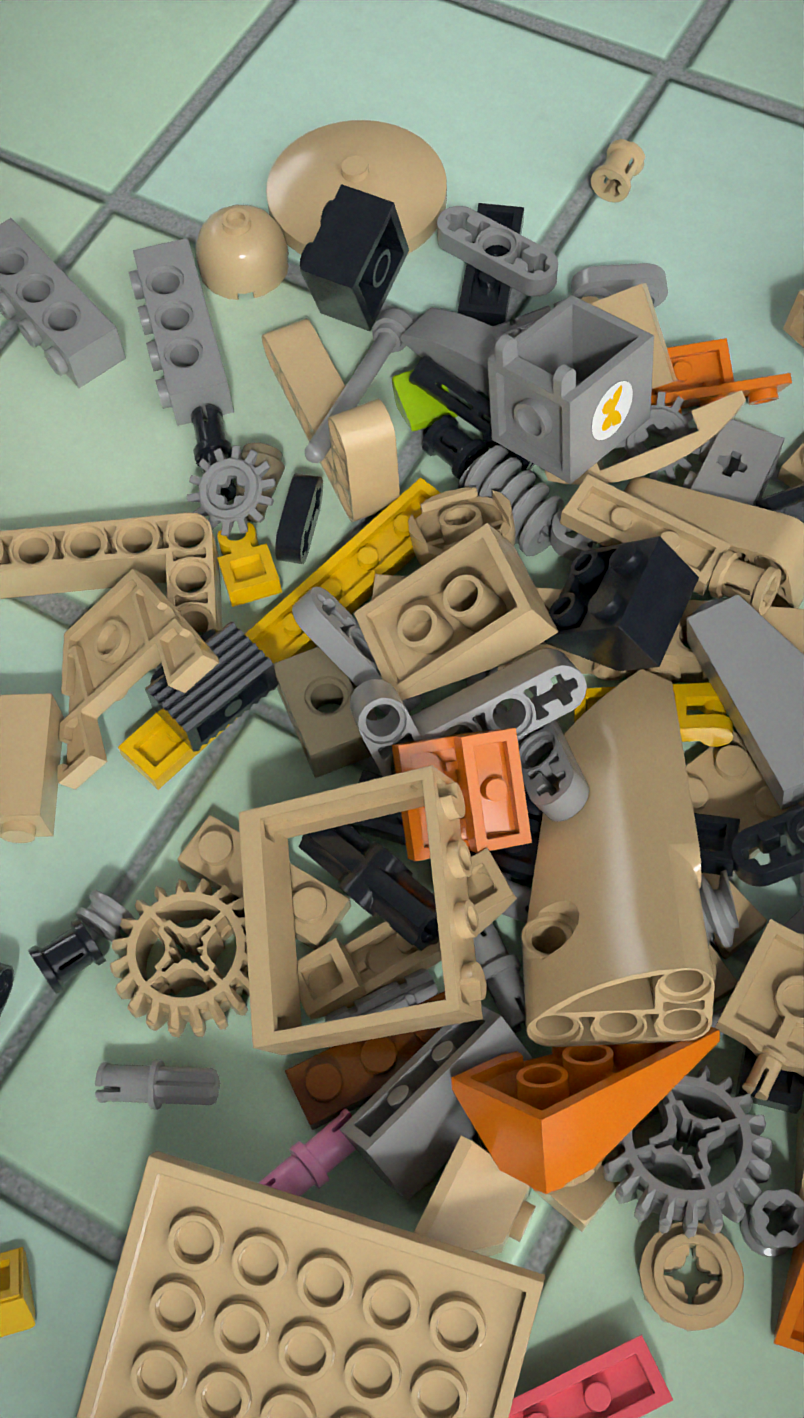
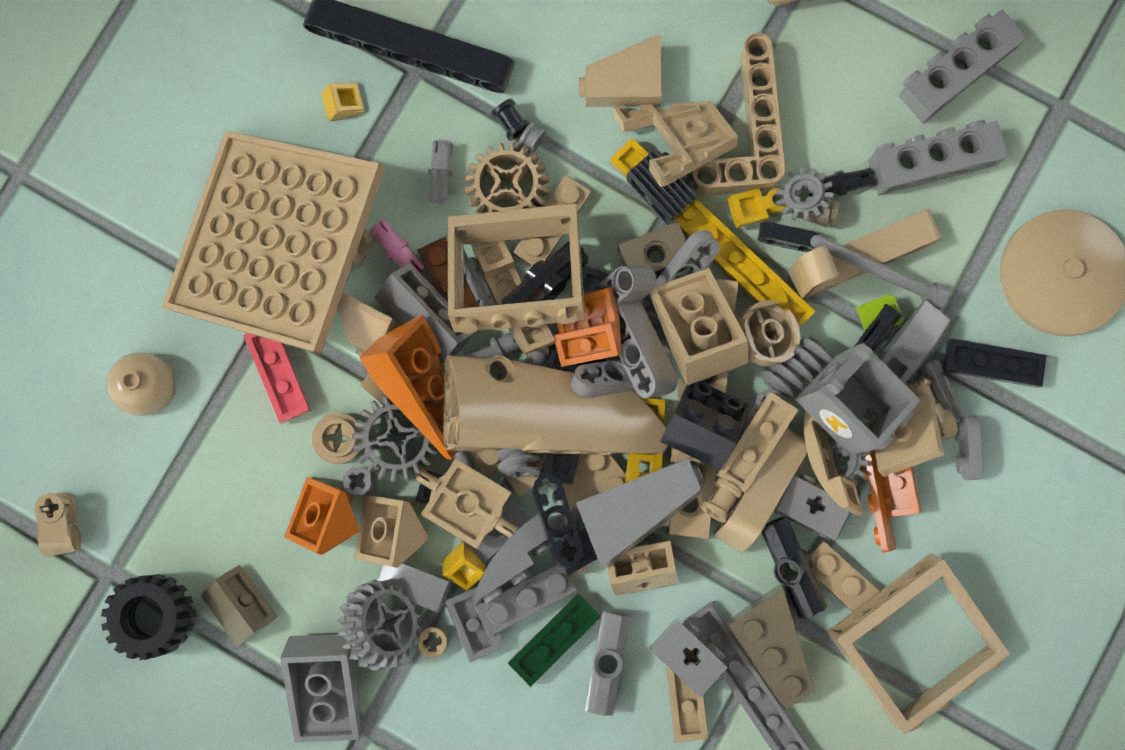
camera: 90 degrees right, 20 degrees up
tan cylinder [196,204,289,300] -> none
black brick [300,184,409,331] -> none
black bush [422,415,489,480] -> none
light grey beam [437,206,558,296] -> none
tan bush [591,139,645,203] -> none

